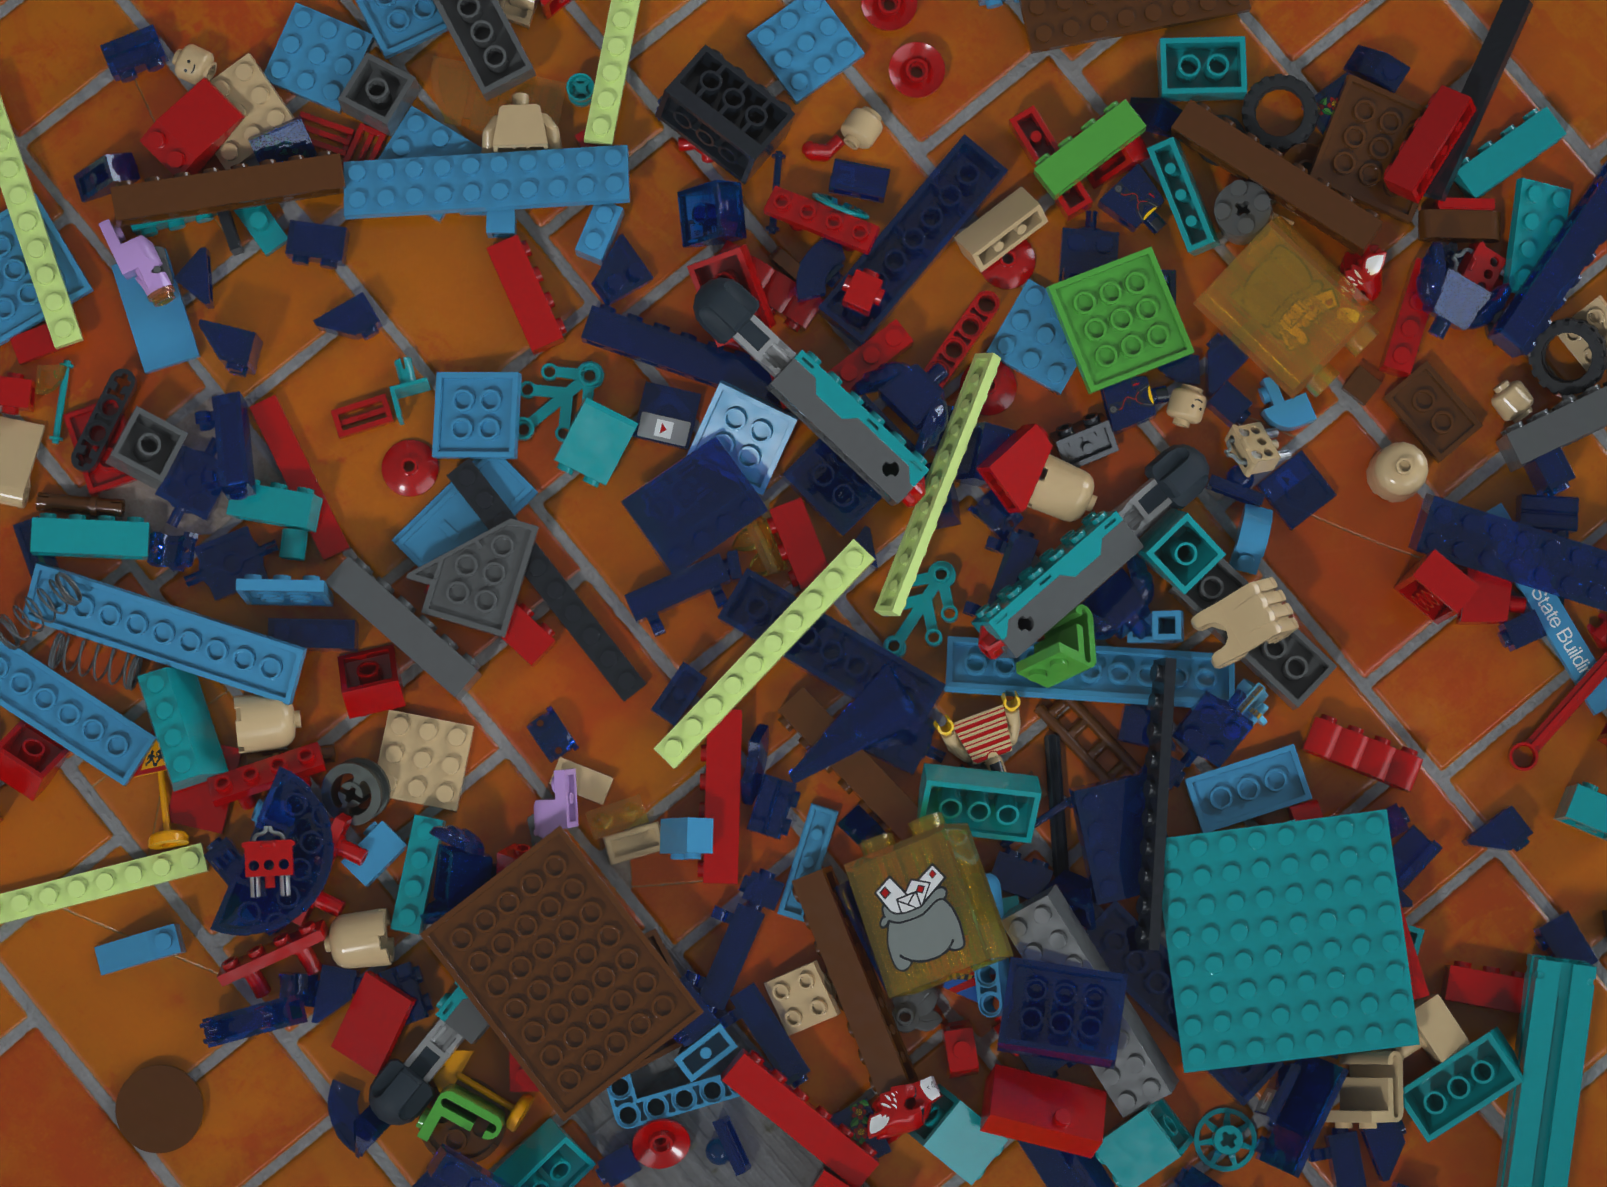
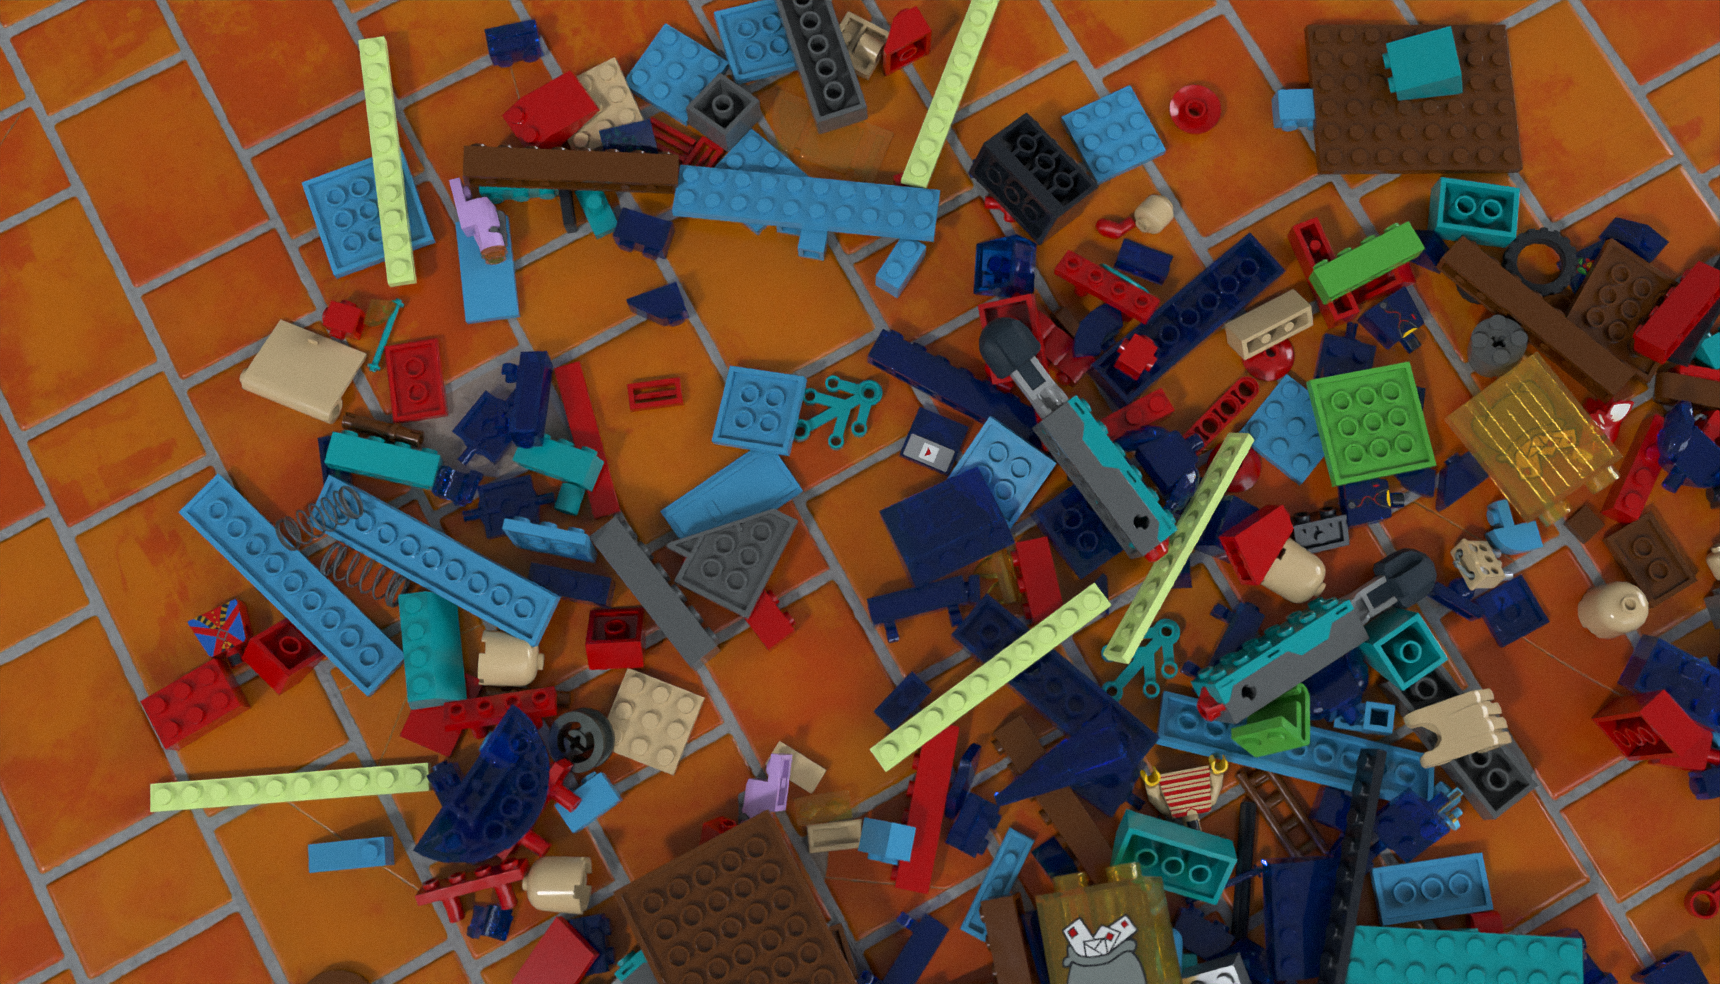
camera: 15 degrees right, 5 degrees down
red tile [10,323,74,365] -> none
black beam [71,368,137,473] -> none
clear blue slope [74,152,141,202] -> none
dark grey brick [105,406,188,490] -> none
light orange piece [133,729,189,850] -> none
tan head [172,44,217,85] -> none
clear blue slope [174,247,214,309] -> none
clear blue slope [198,319,263,377] -> none
clear blue brick [200,993,308,1048] -> none
red piece [241,826,296,898] -> none
clear blue slope [312,965,363,1023] -> none
red dish [382,440,439,497] -> none
teal bracket [389,357,431,425] -> none
teal brick [390,815,446,935] -> none
clear blue torso [420,825,497,924] -> none
black plate [446,458,646,702] -> none
tan torso [481,92,563,153] -> none
red brick [486,234,567,356] -> none
clear blue piece [526,705,579,763] -> none
teal slope [553,397,638,488] -> none
teal wheel [566,73,594,107] -> none
clear blue wing [591,234,654,307] -> none
clear blue brick [739,868,785,912] -> none
clear blue axle [765,151,786,235] -> none
red dish [889,42,945,98] -> none
clear blue piece [967,489,1024,544] -> none
teal brick [1147,137,1221,256] -> none
tan head [1166,384,1207,428] -> none
clear blue brick [1206,380,1253,428] -> none
dark azure brick [1229,503,1273,575] -> none
red brick [1300,714,1423,793] -> none

